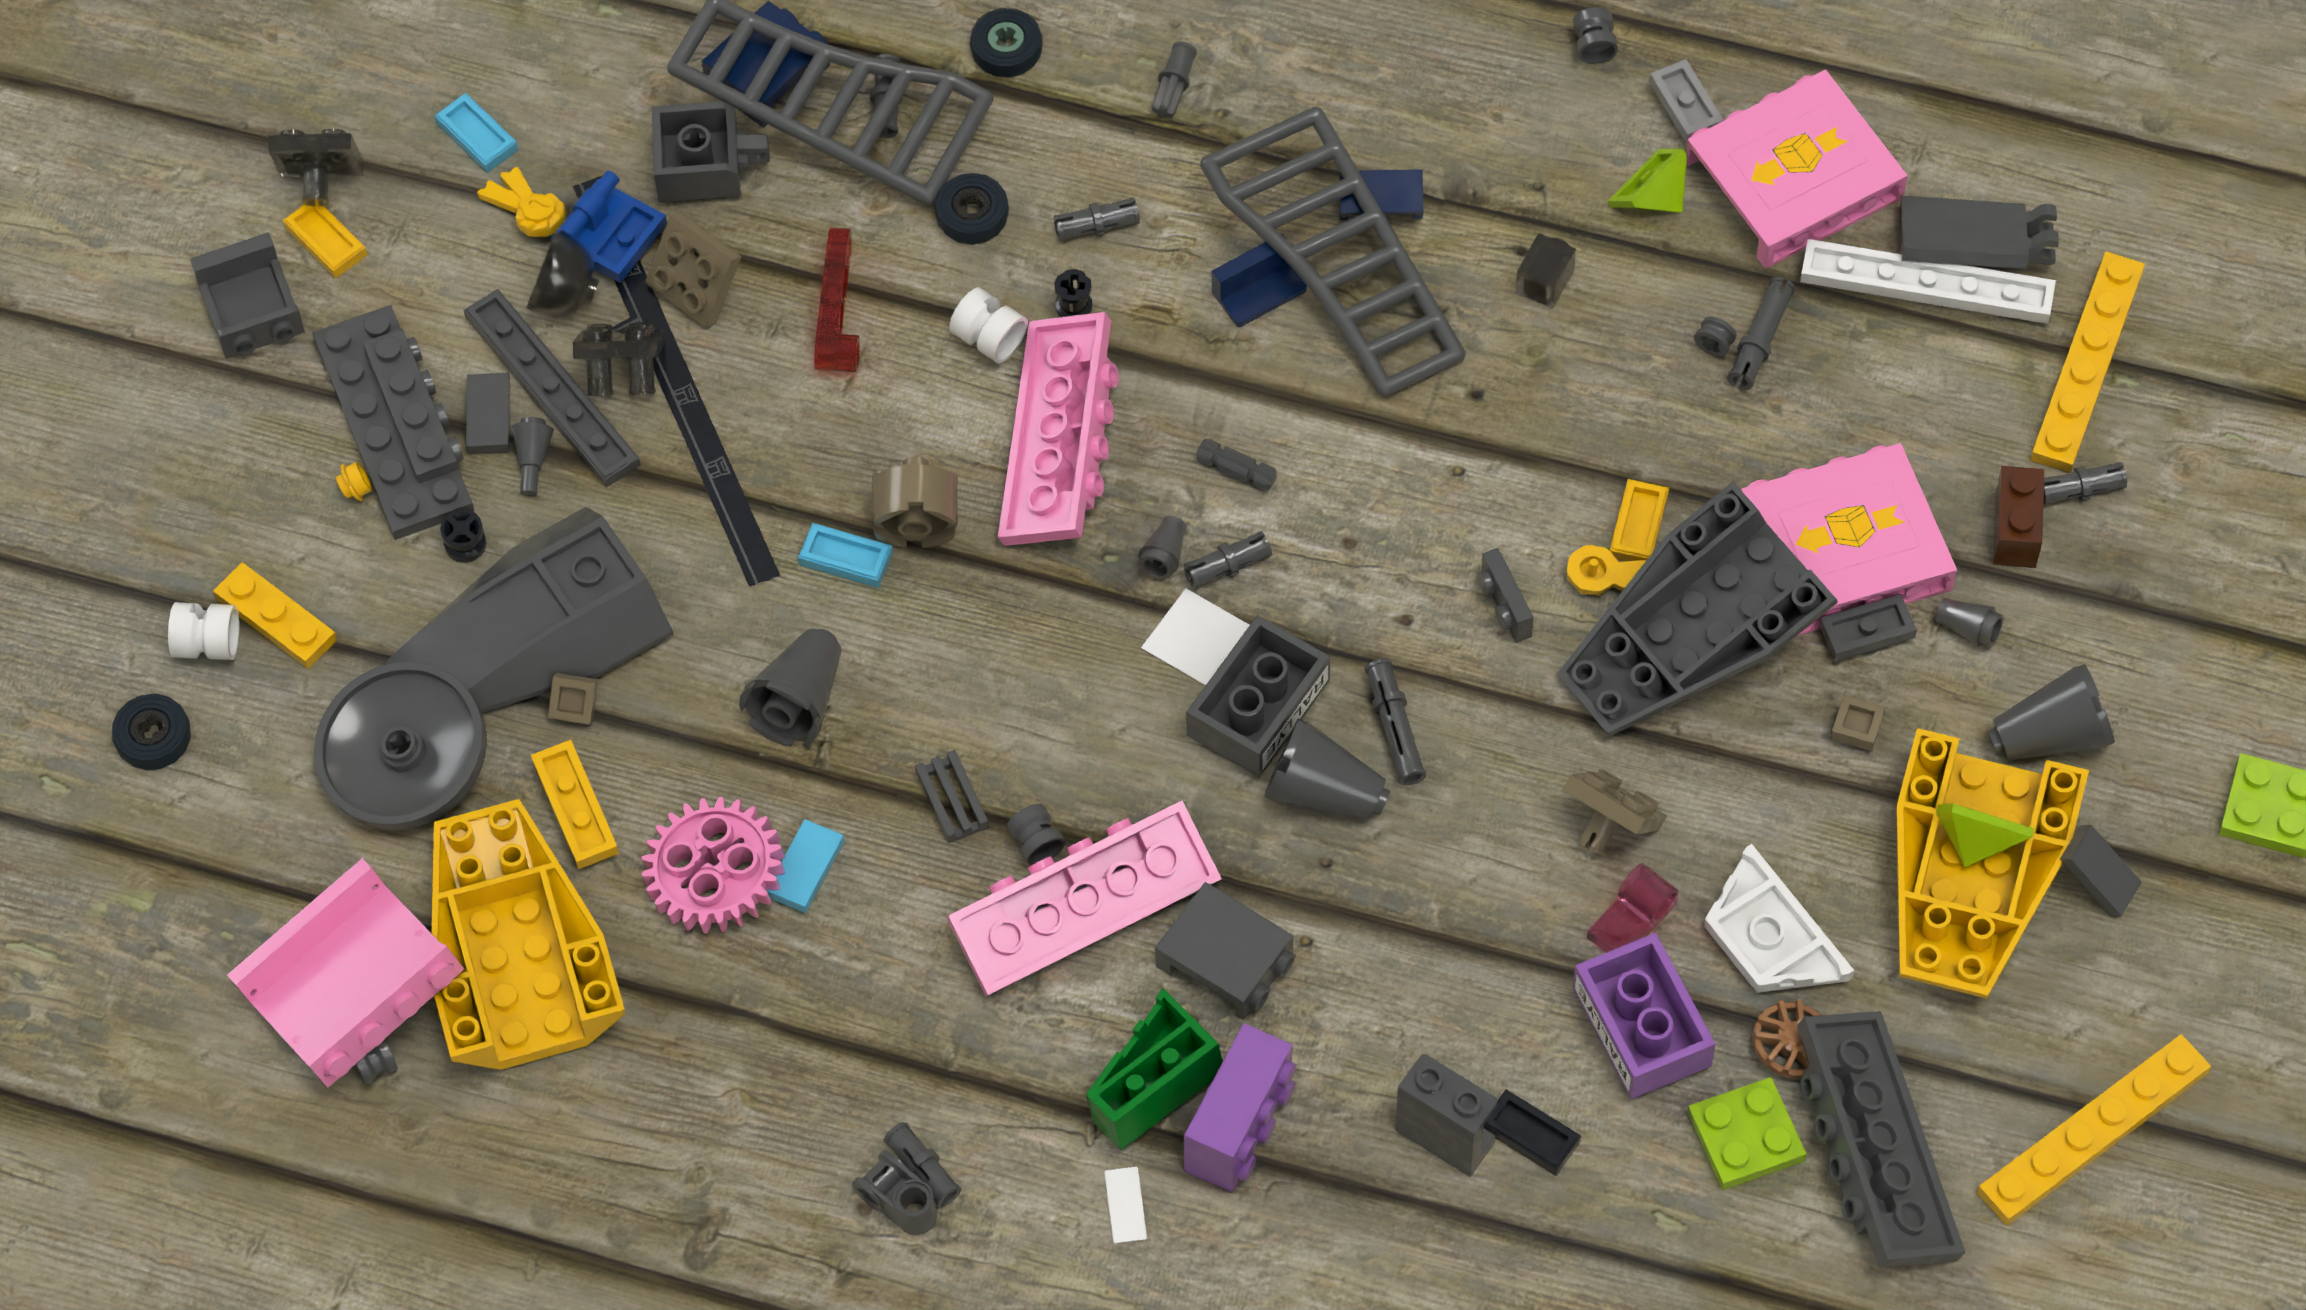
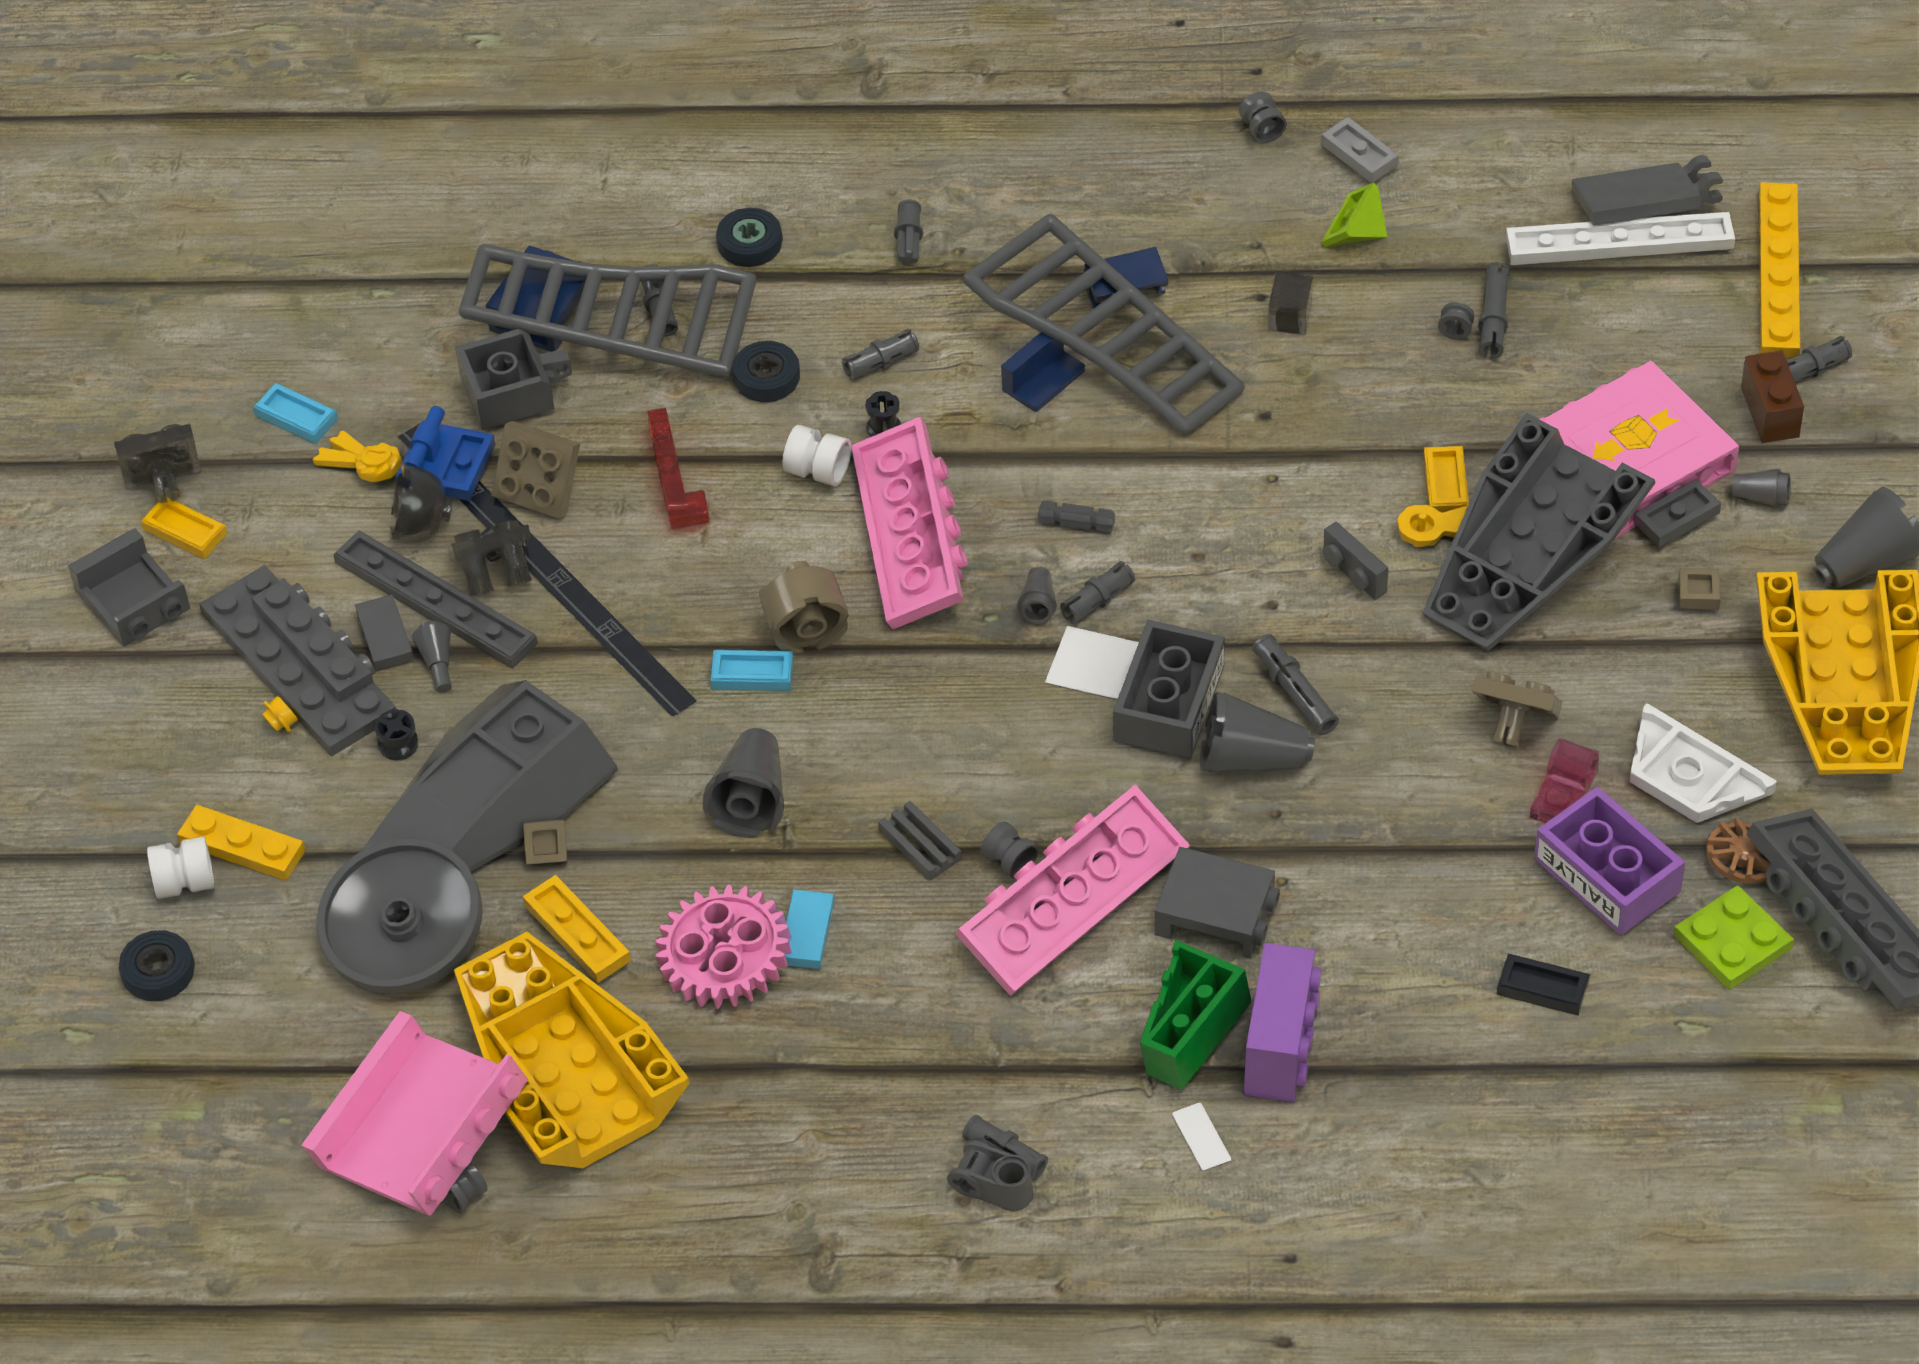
camera: 15 degrees left, 10 degrees down
dark grey panel [1395,1054,1498,1177] -> none
bright pink panel [1686,69,1908,269] -> none
lime slope [1936,804,2034,867] -> none

